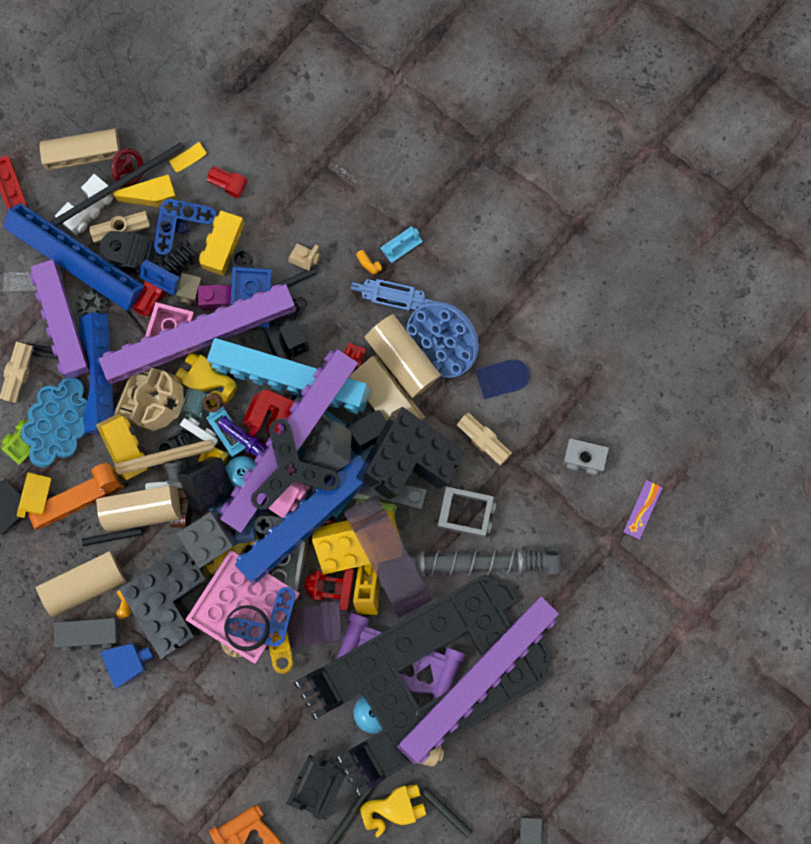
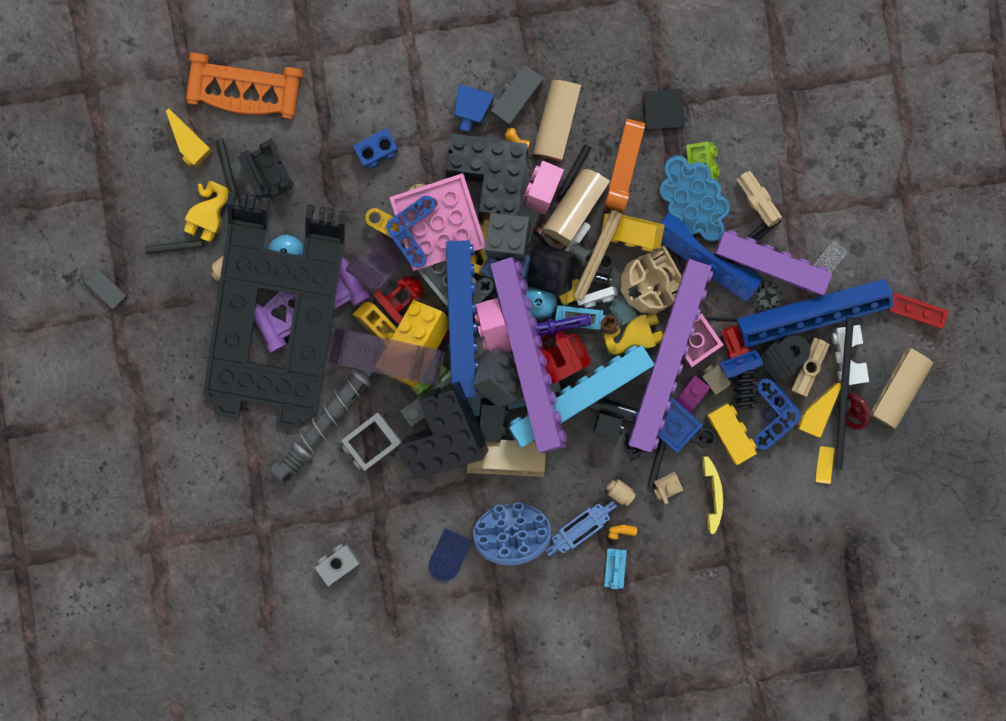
camera: 120 degrees right, 10 degrees up
yellow panel [16,472,51,518] -> none
red piece [206,166,248,198] -> none
black tyre [224,605,270,651] -> none
black piece [250,419,339,510] -> none
red tile [344,342,367,368] -> none
tan brick [365,314,441,398] -> none
medium lavender brick [396,596,559,765] -> none
tan piece [457,413,512,466] -> none
medium lavender sticker [623,480,663,540] -> none
none -> blue brick [353,128,399,169]
none -> bright pink brick [523,161,564,215]
none -> tan brick [606,479,636,506]
none -> light yellow slope [702,456,723,534]

